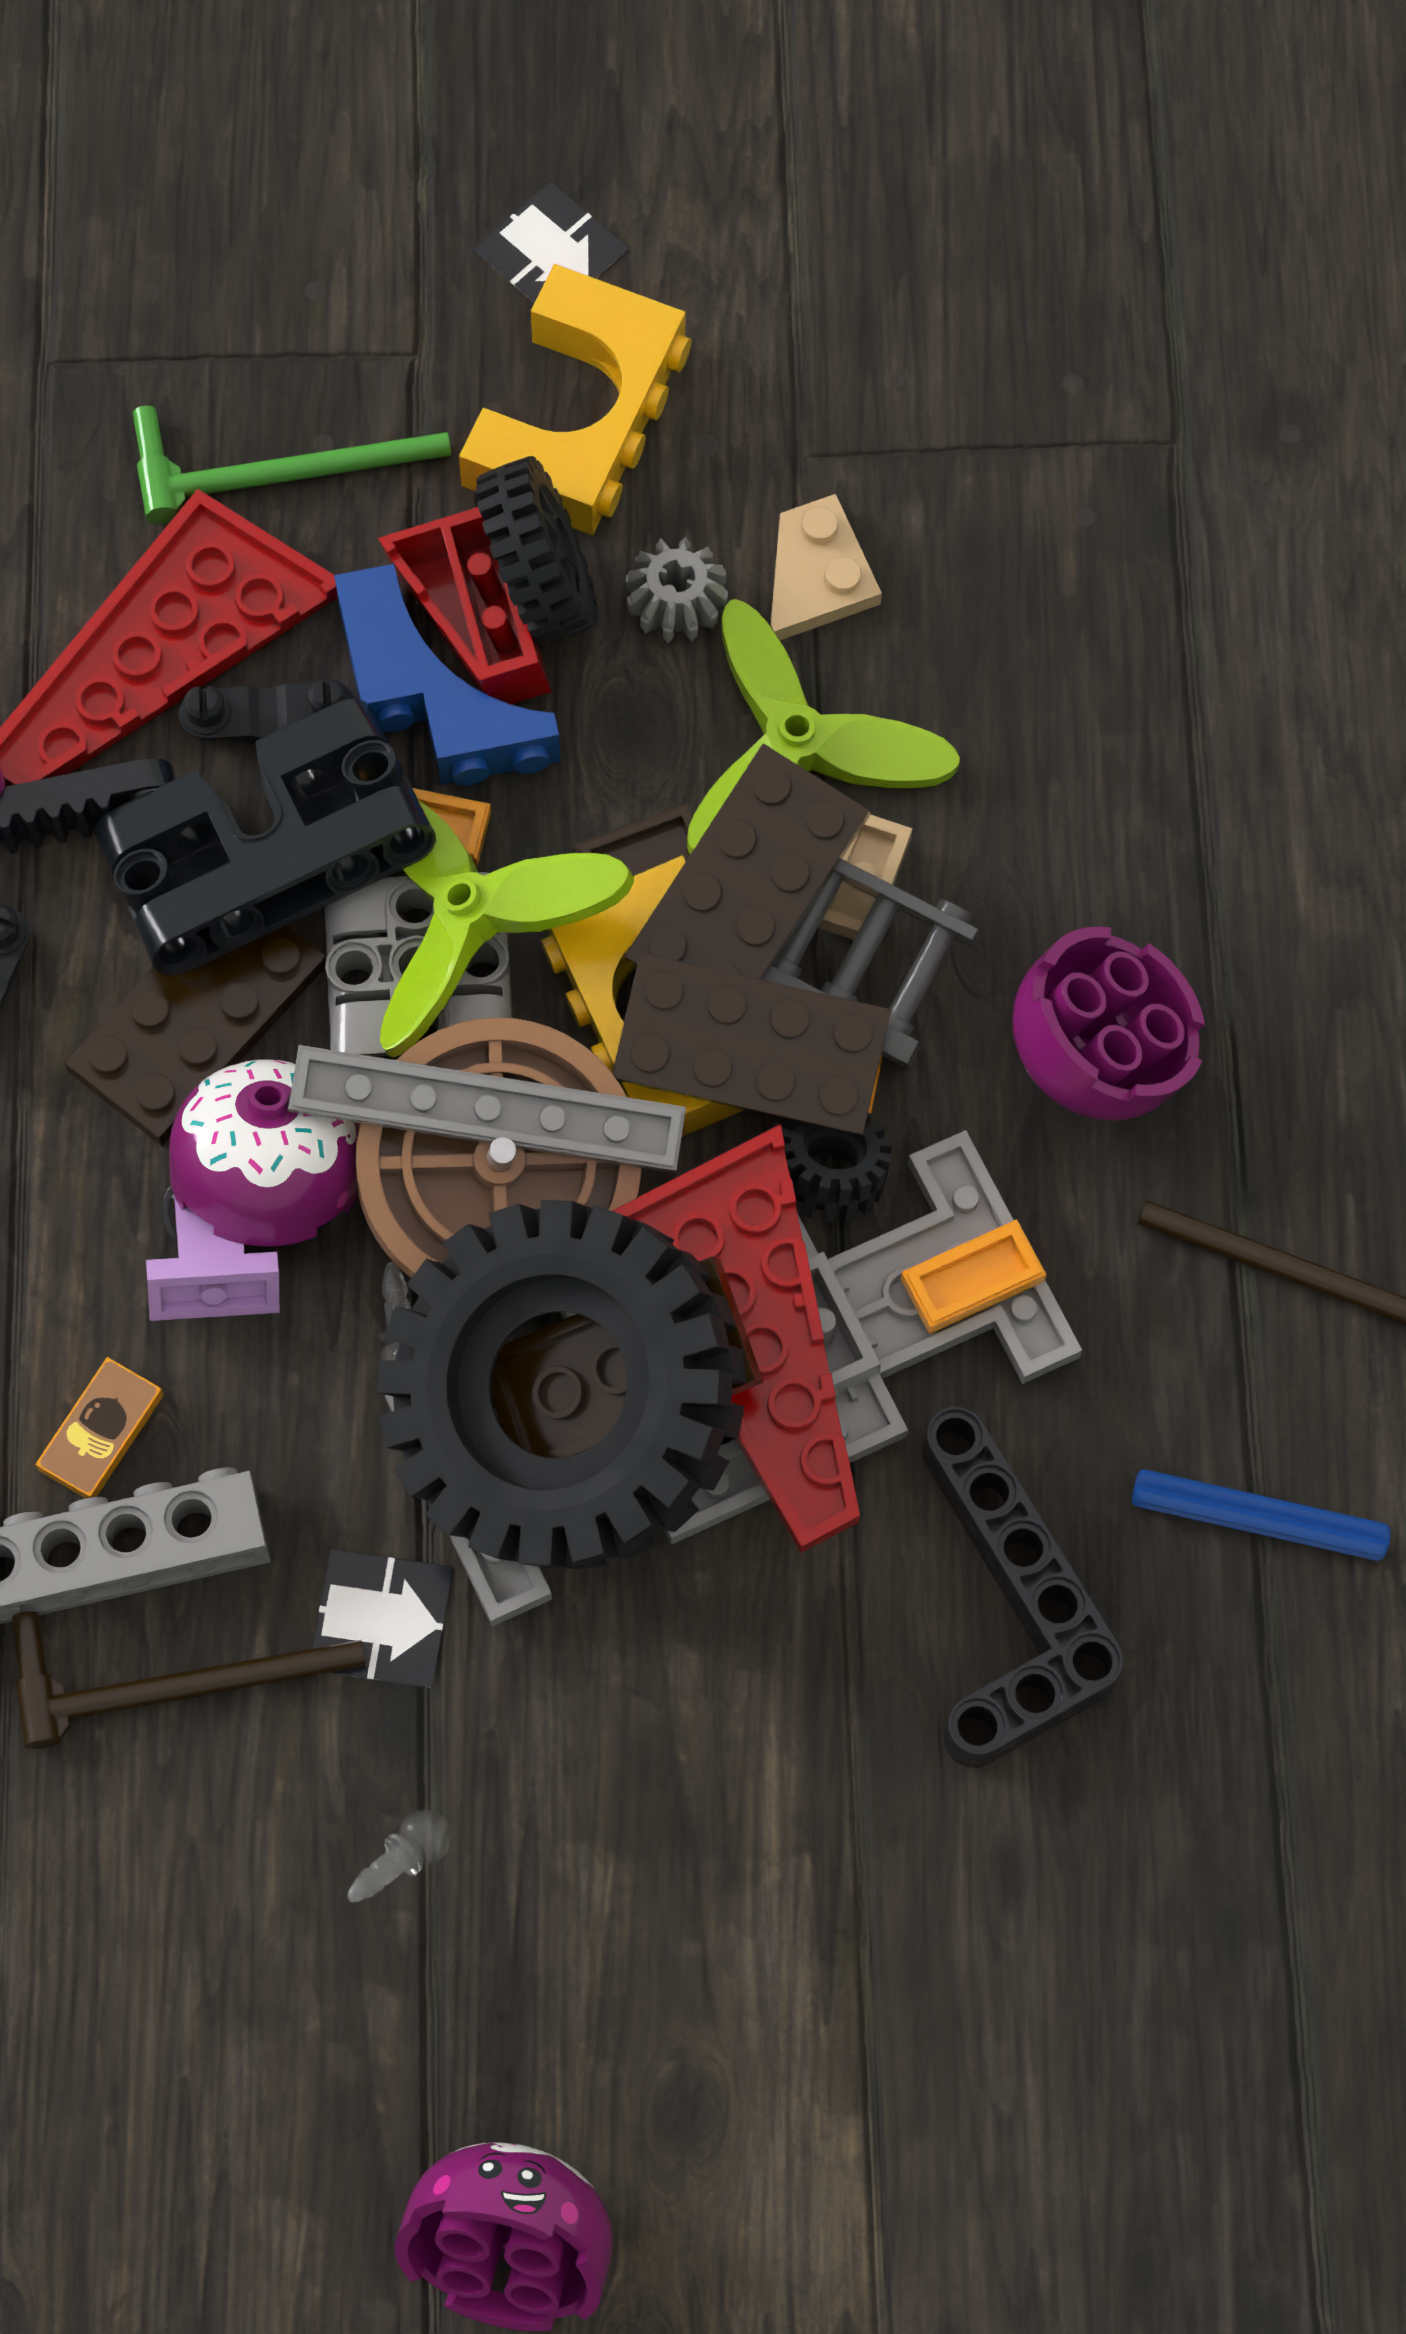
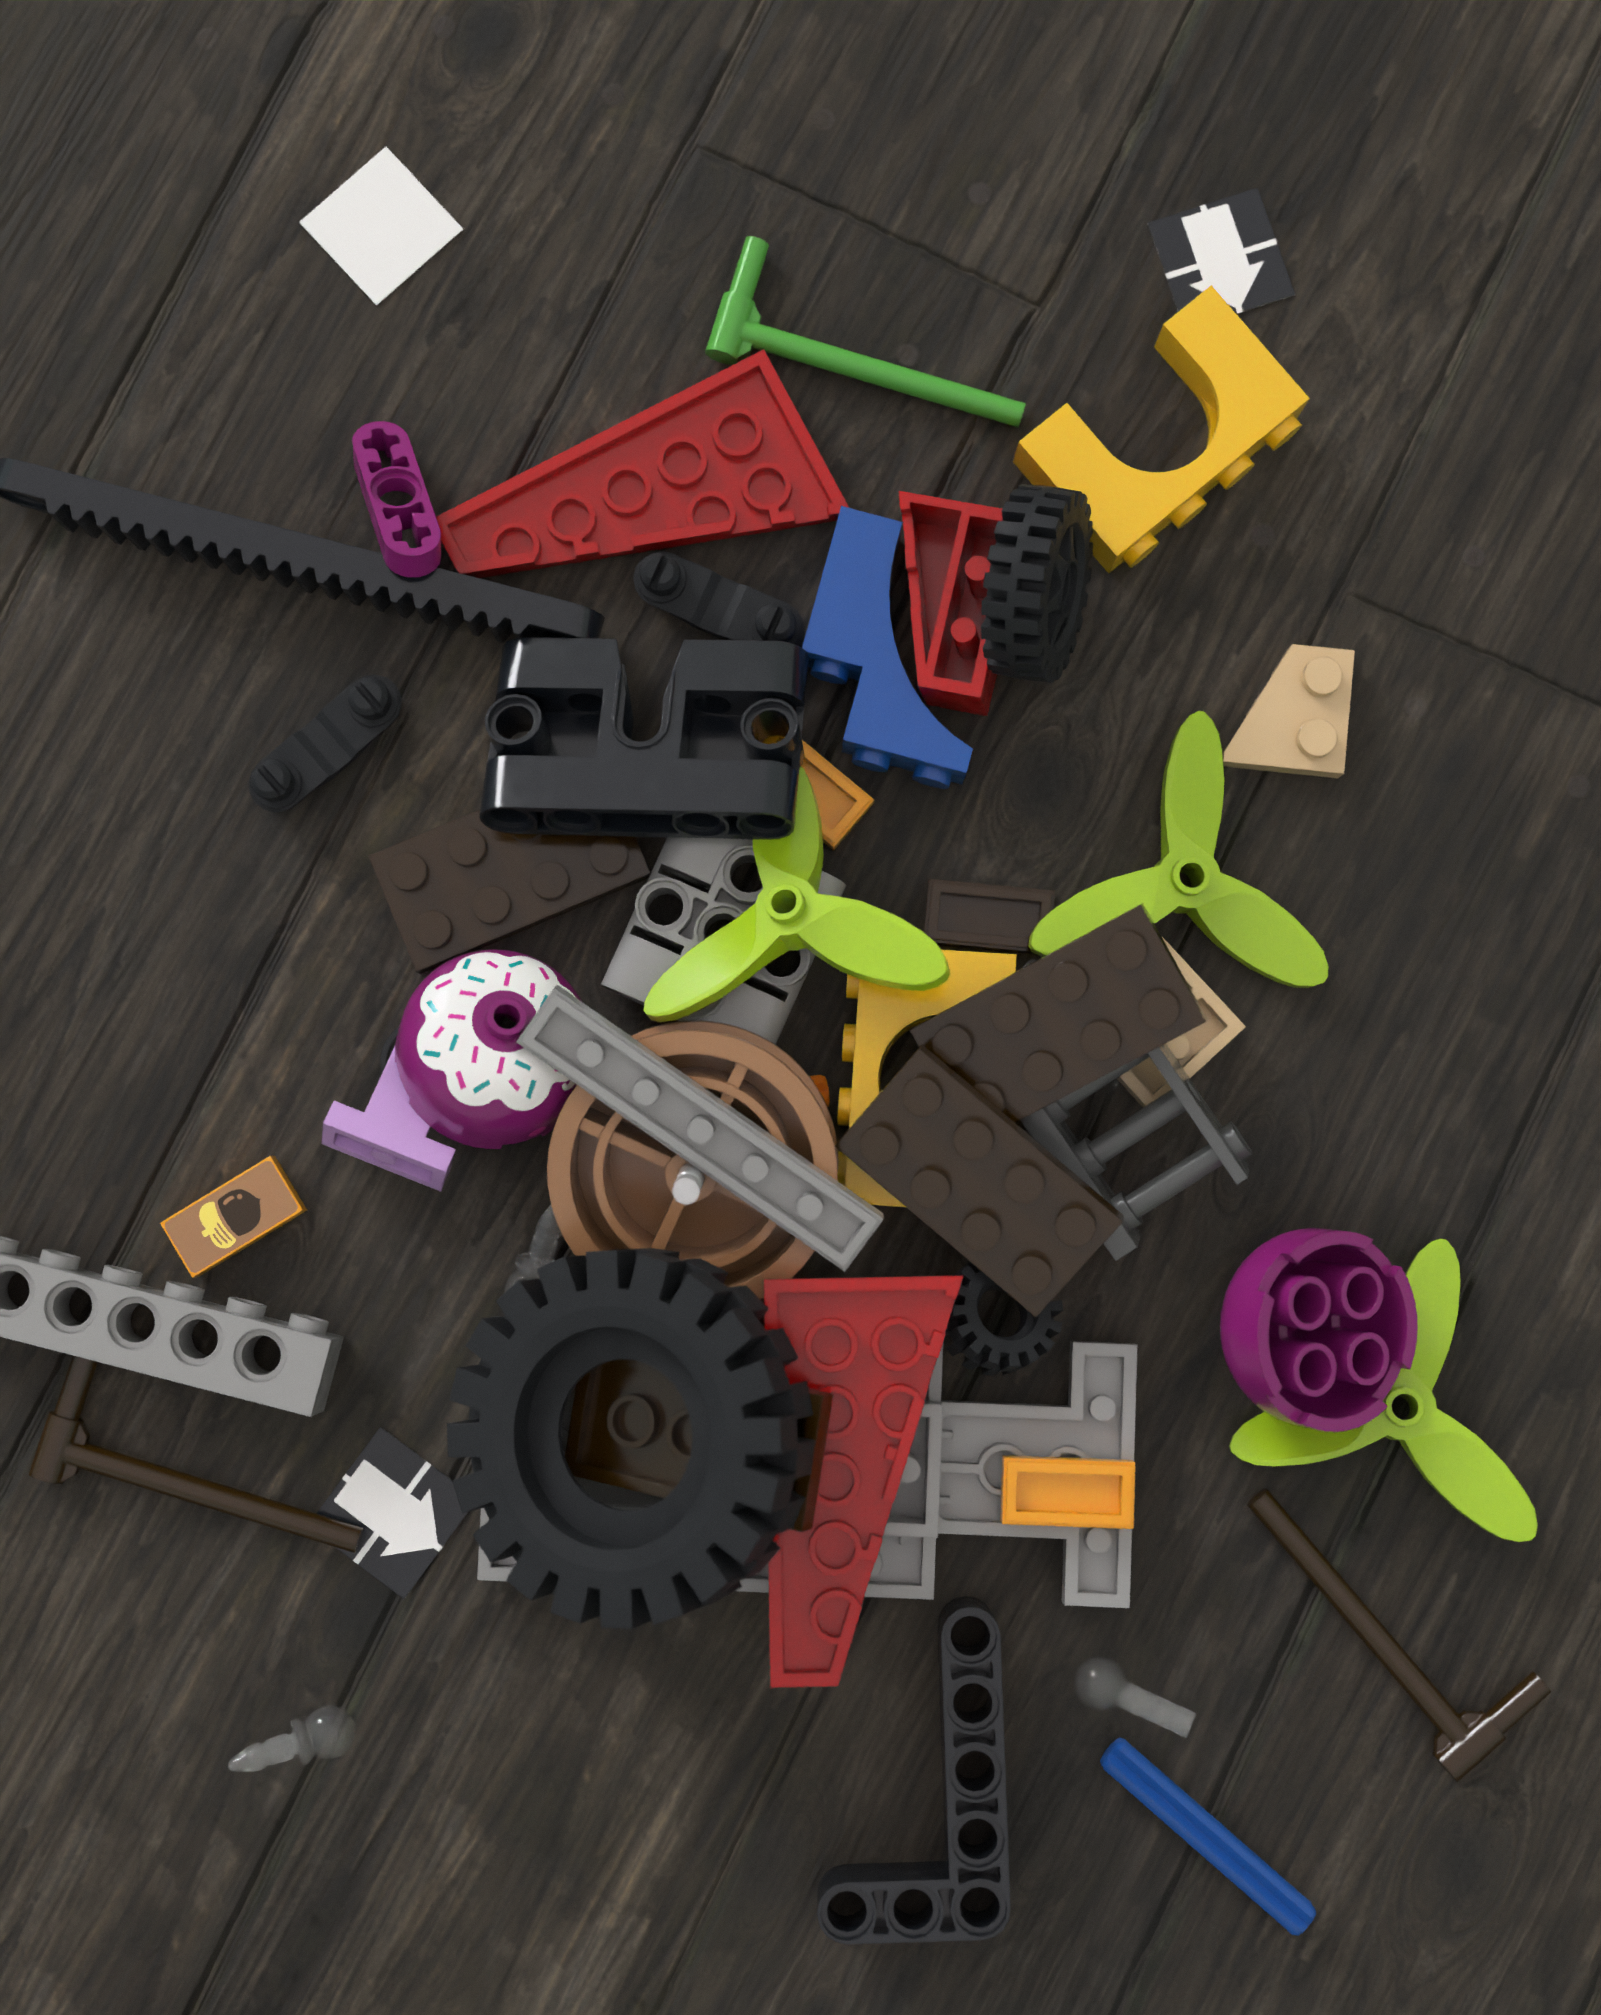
camera: 30 degrees right, 15 degrees up
light grey gear [626,537,728,644] -> none
none -> clear bar [1074,1657,1197,1738]
none -> lime piece [1229,1239,1538,1542]

